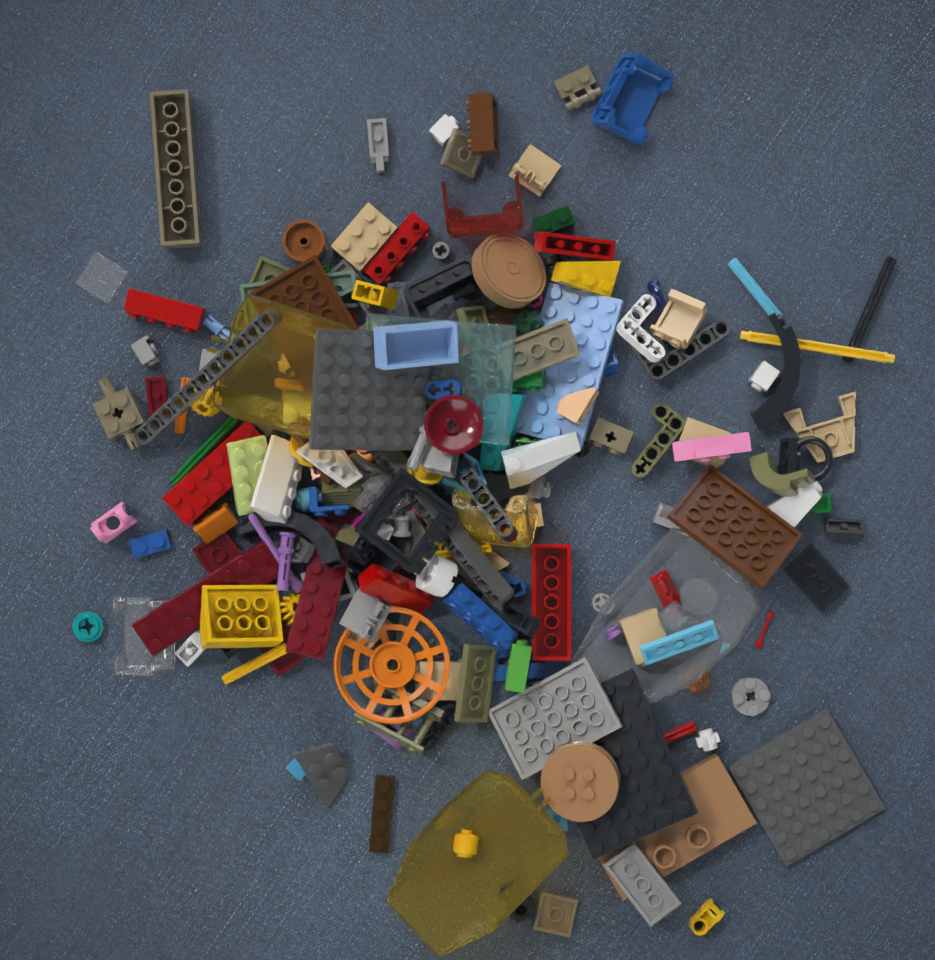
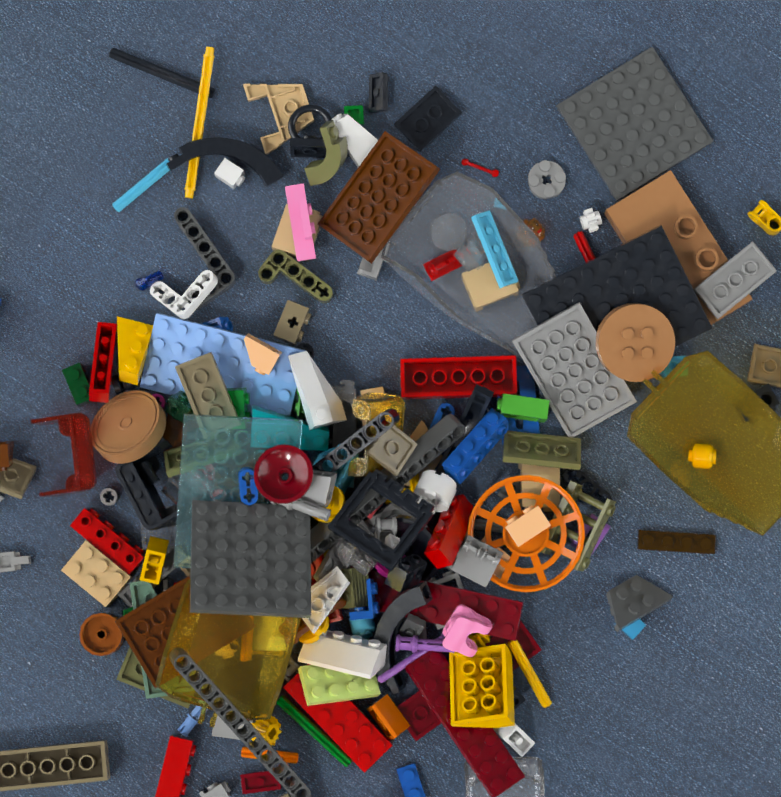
camera: 90 degrees left, 5 degrees down
light blue piece [373,320,459,370] -> none
tan hinge [508,144,562,197] -> none
light grey wheel [592,593,612,613] -> none
medium lavender bush [603,623,623,641] -> none
tan panel [650,289,708,349] -> none
none -> dark tan tile [365,421,418,476]
none -> bright pink piece [442,604,492,657]
none -> light nougat brick [505,505,551,547]

